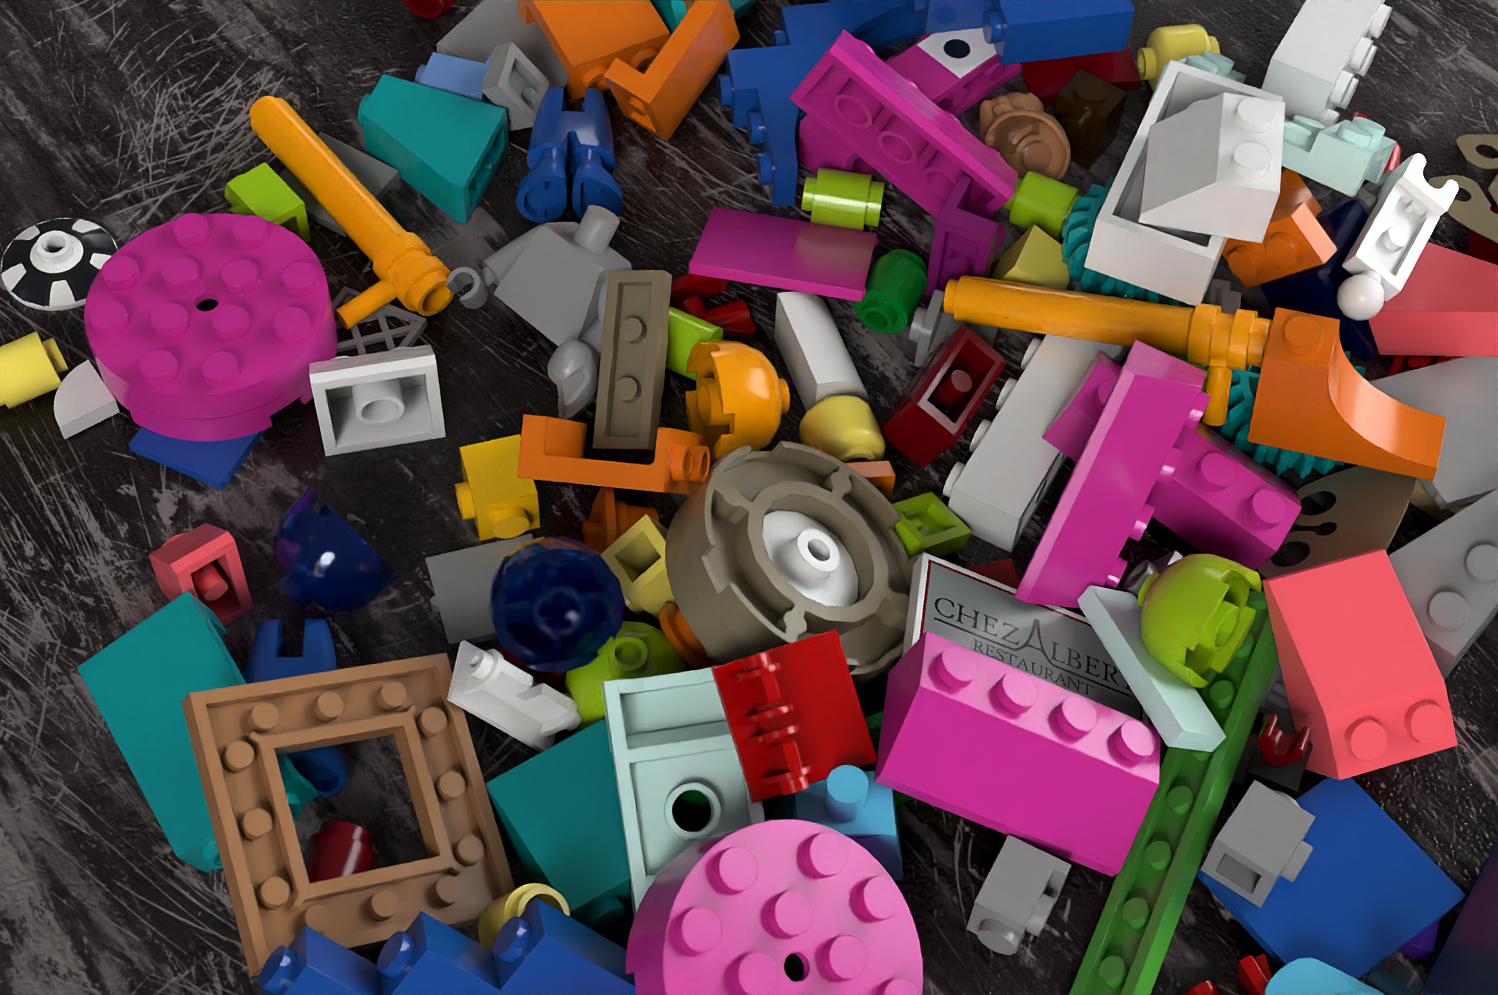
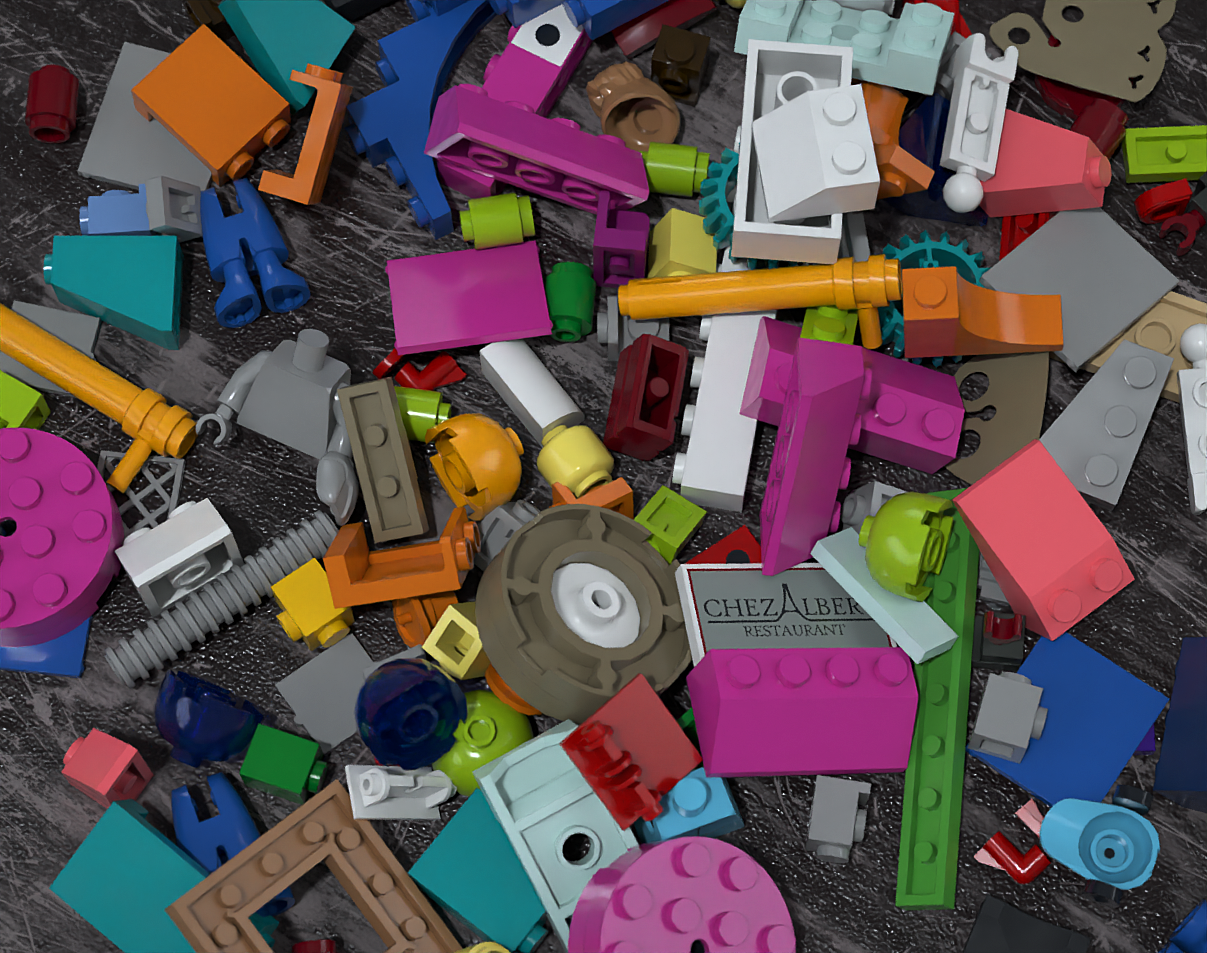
camera: 15 degrees left, 15 degrees up
none -> light grey piece [104,510,339,689]
none -> green brick [239,724,329,805]

